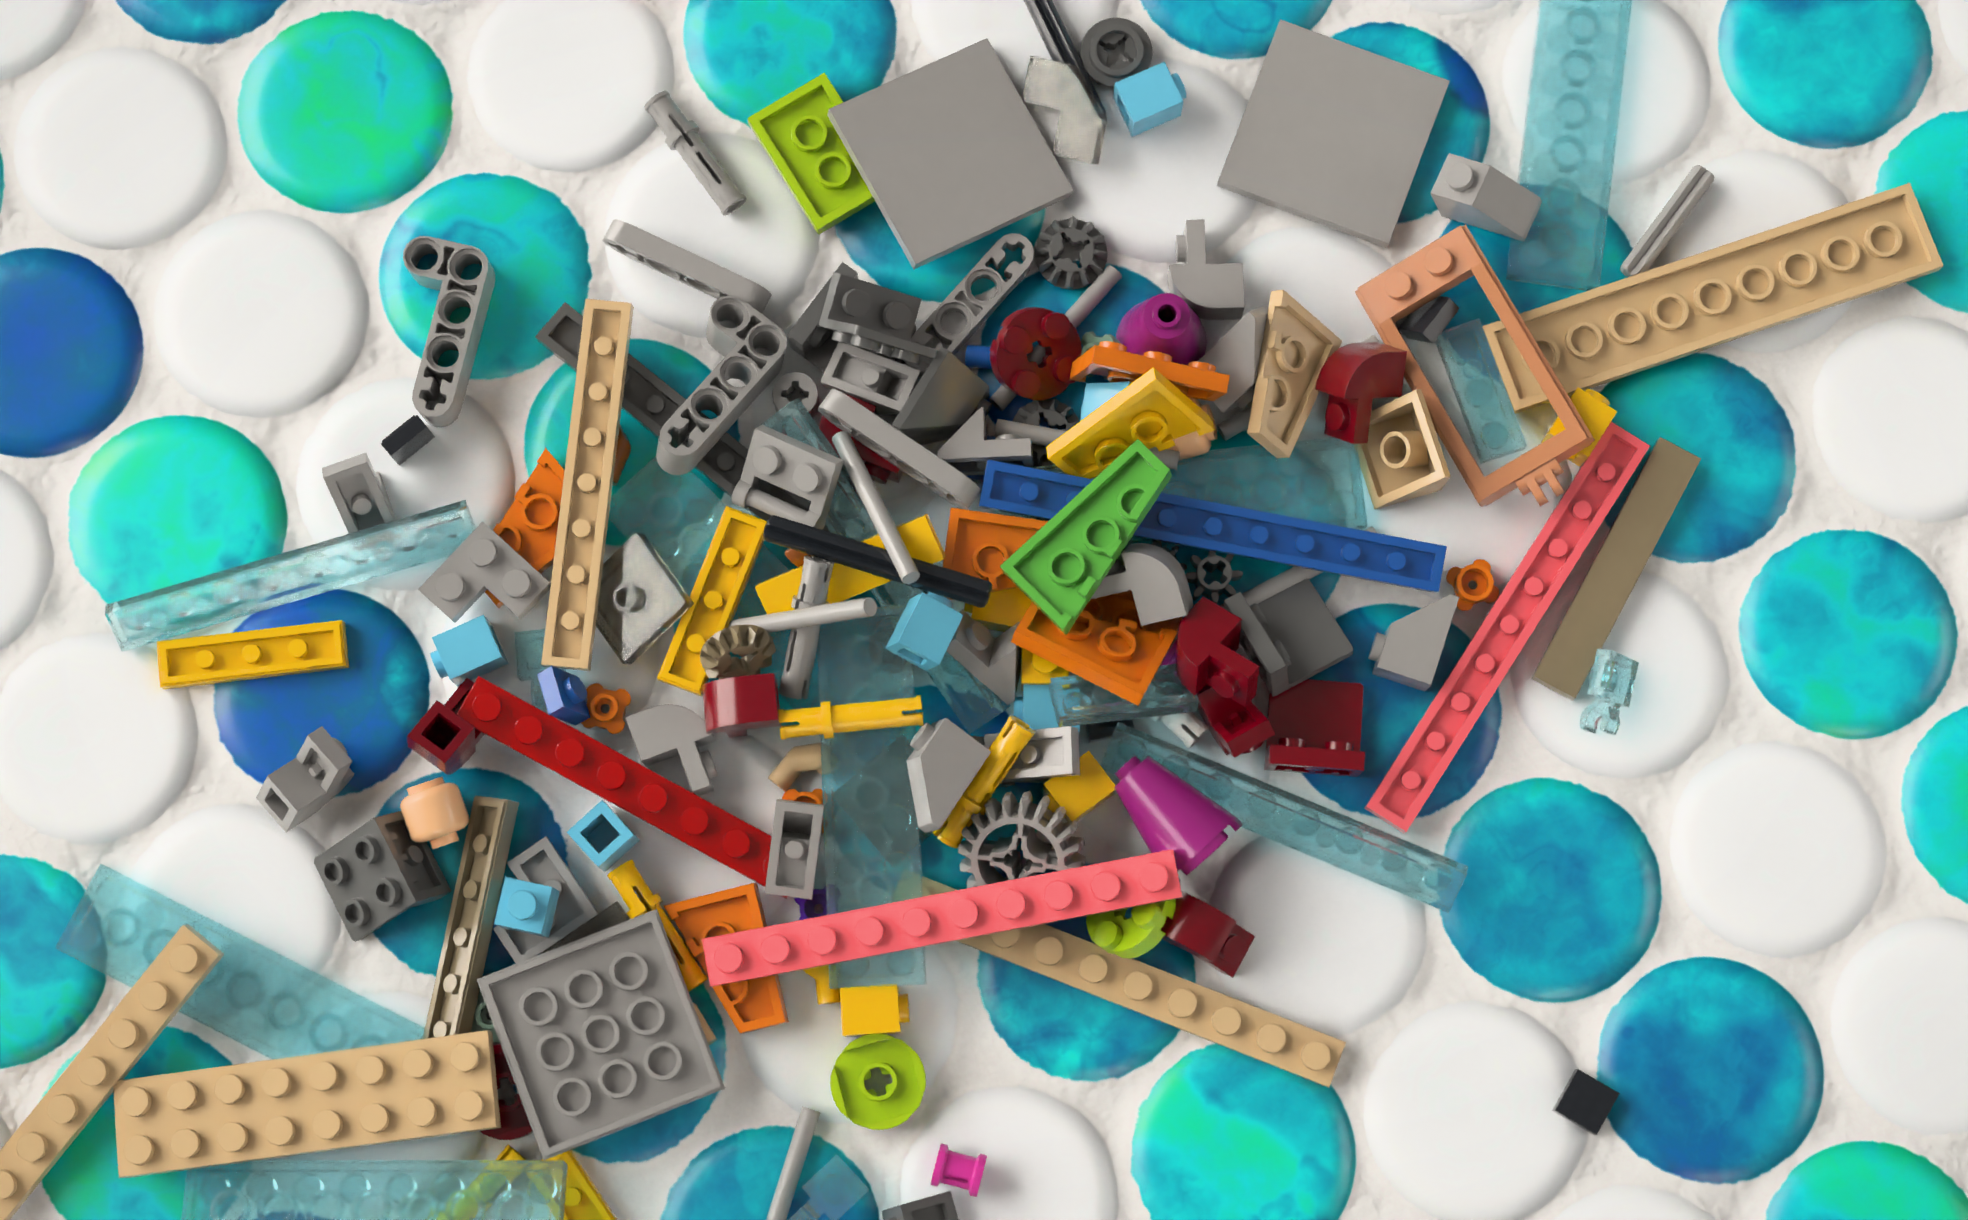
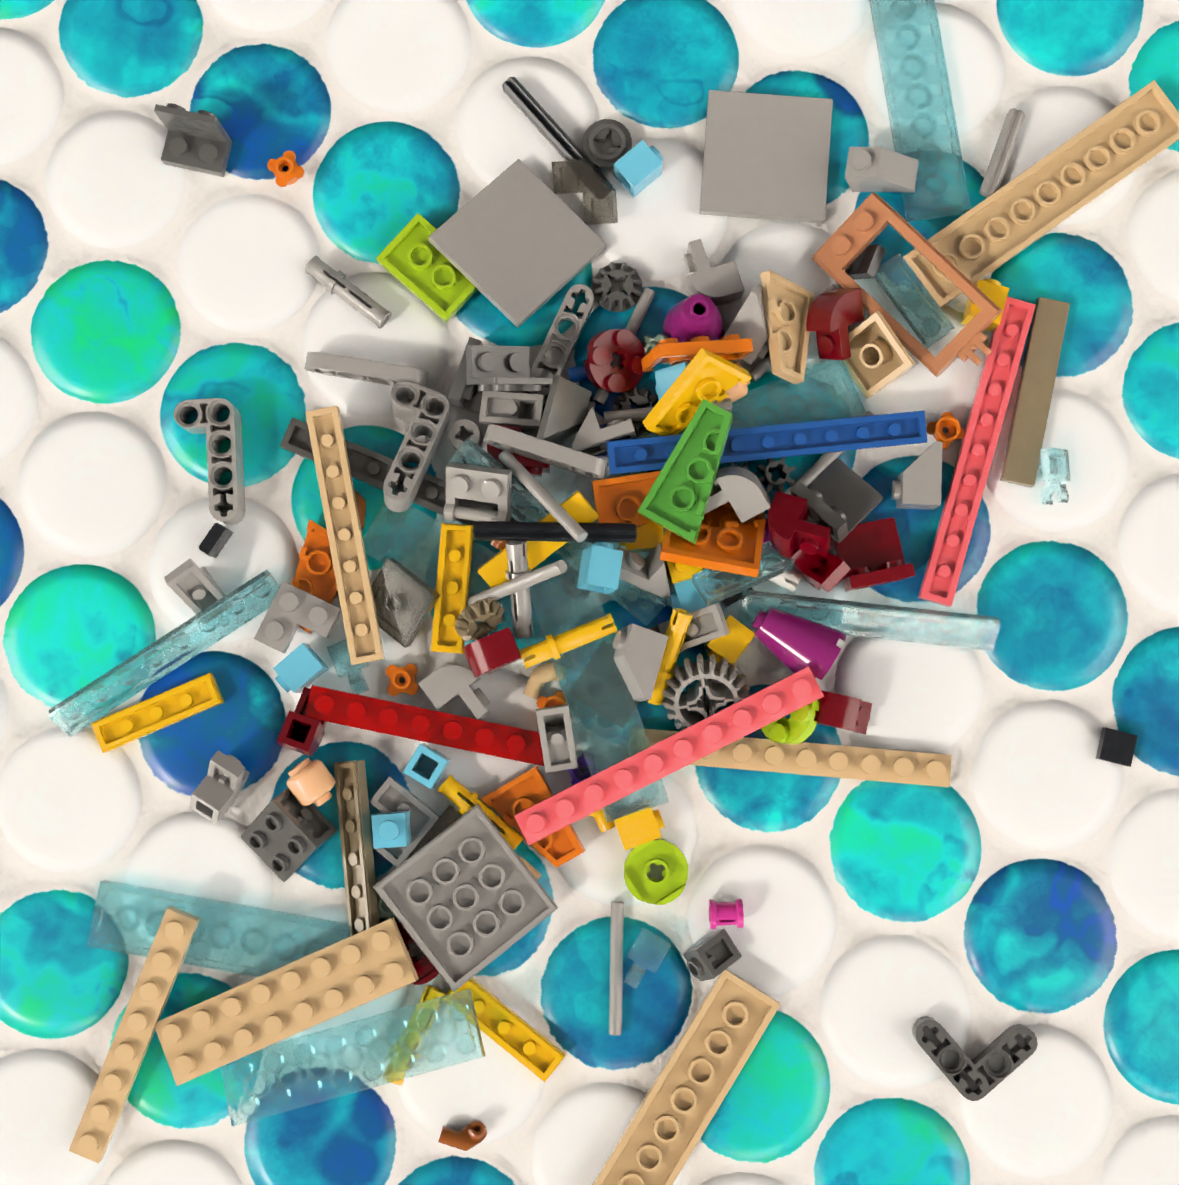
camera: 15 degrees left, 5 degrees up
blue plate [537,666,590,726] -> none

